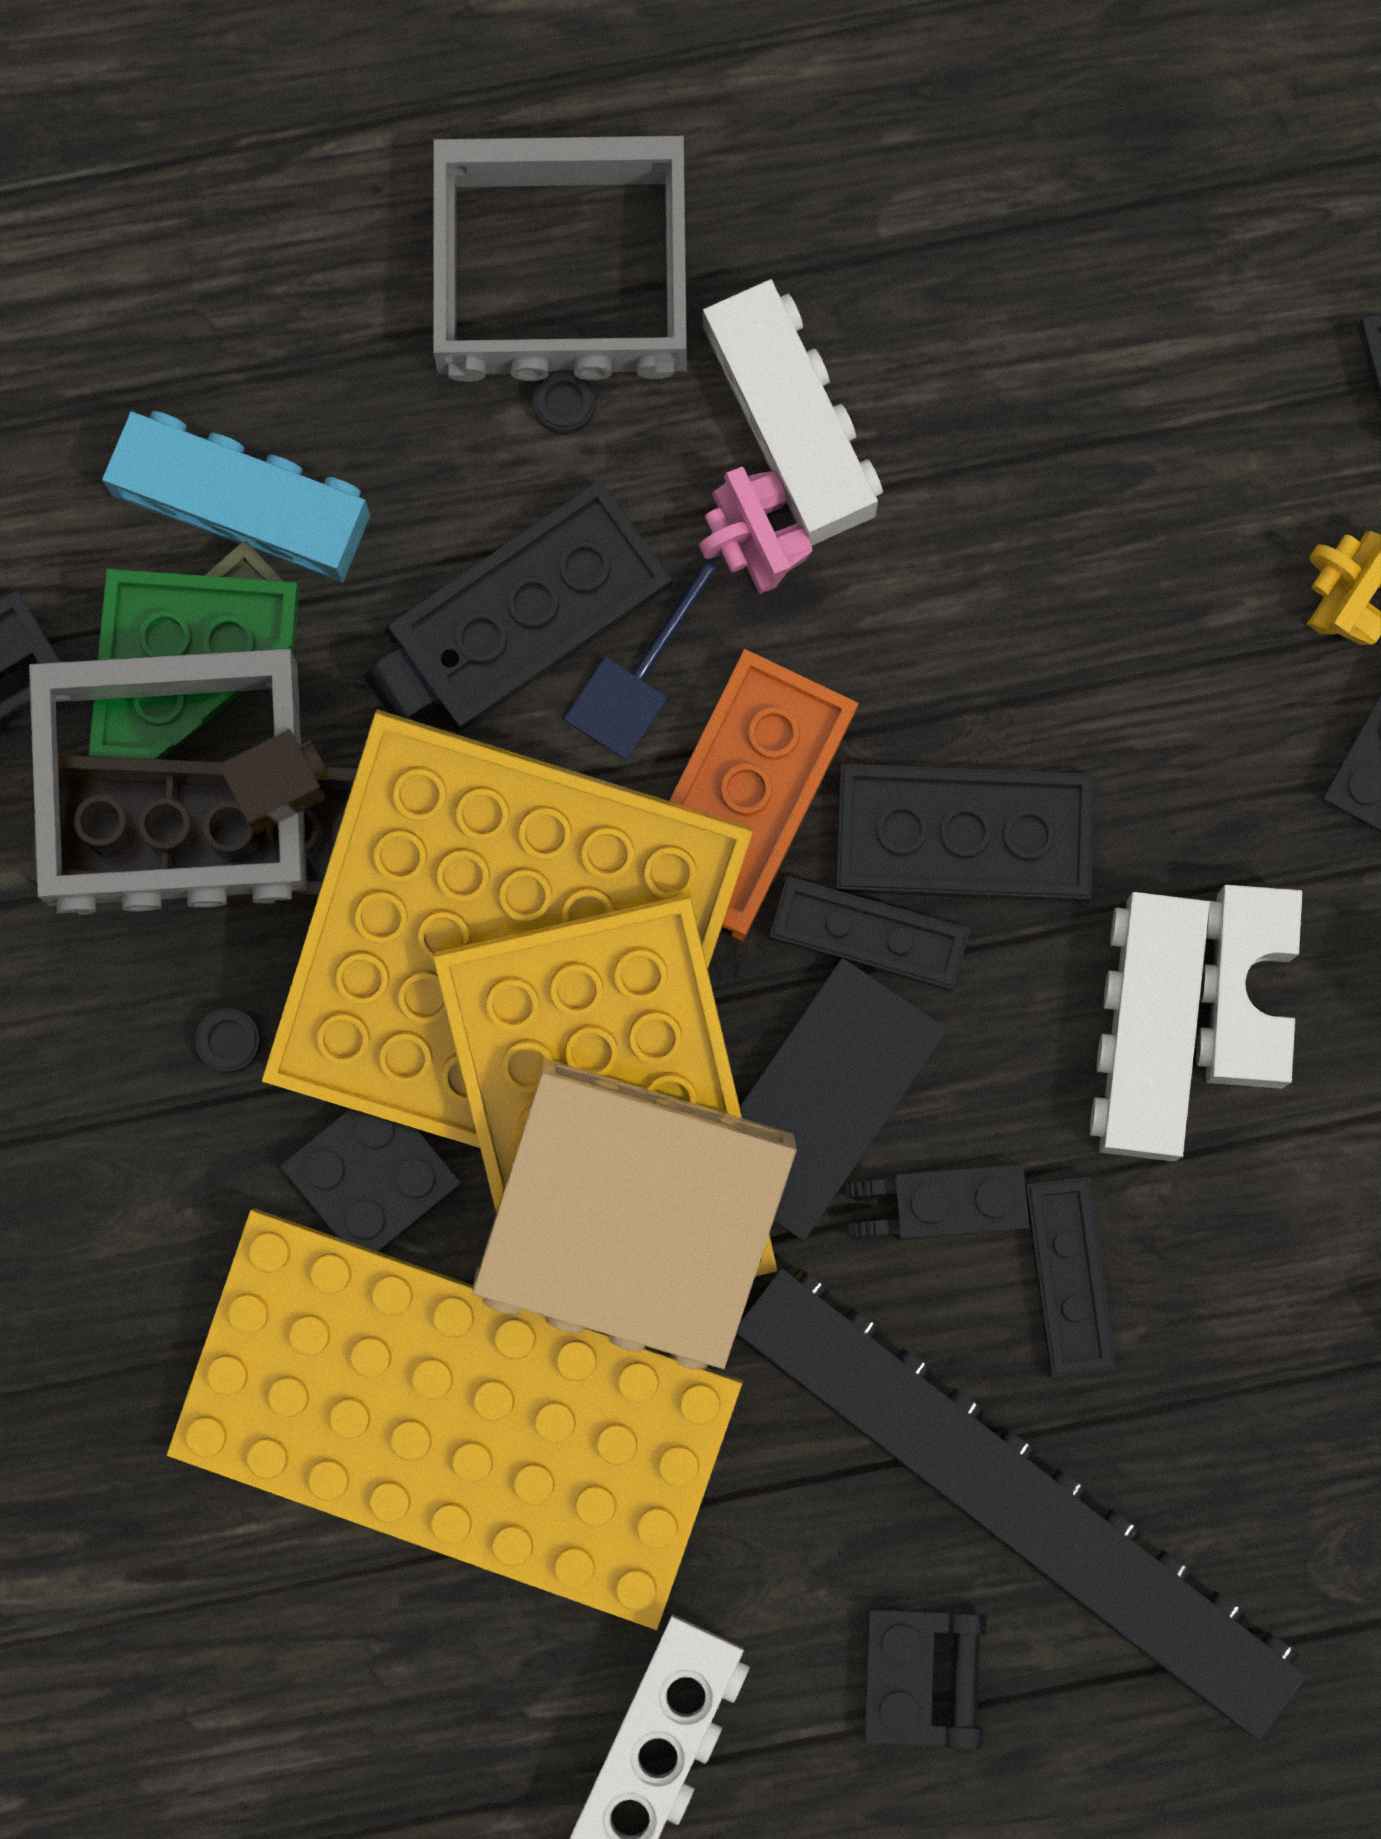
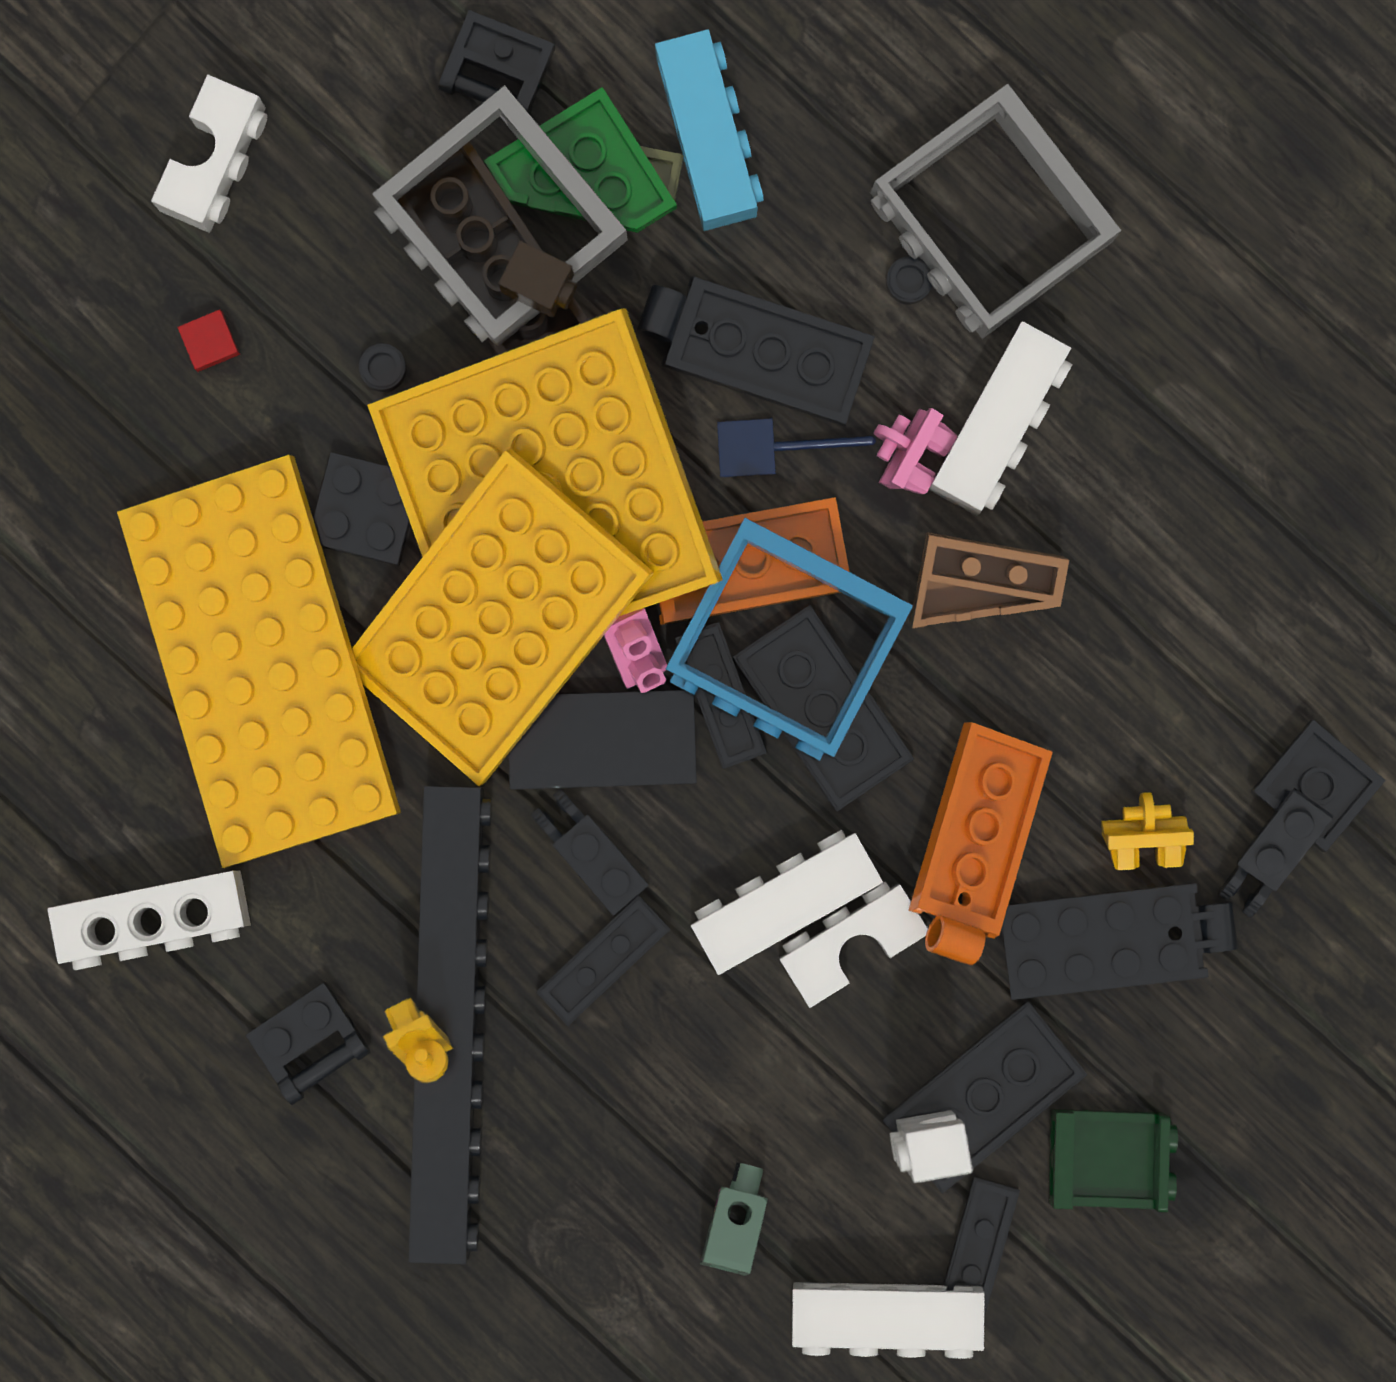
camera: 55 degrees right, 5 degrees up
tan panel [472,1058,797,1370] -> none
none -> red tile [177,310,240,372]
none -> yellow hips [383,998,453,1083]
none -> bright pink hips [604,608,667,693]
none -> dark azure window [666,518,913,760]
none -> orange hinge [908,722,1053,965]
none -> medium nougat wedge [910,532,1069,628]

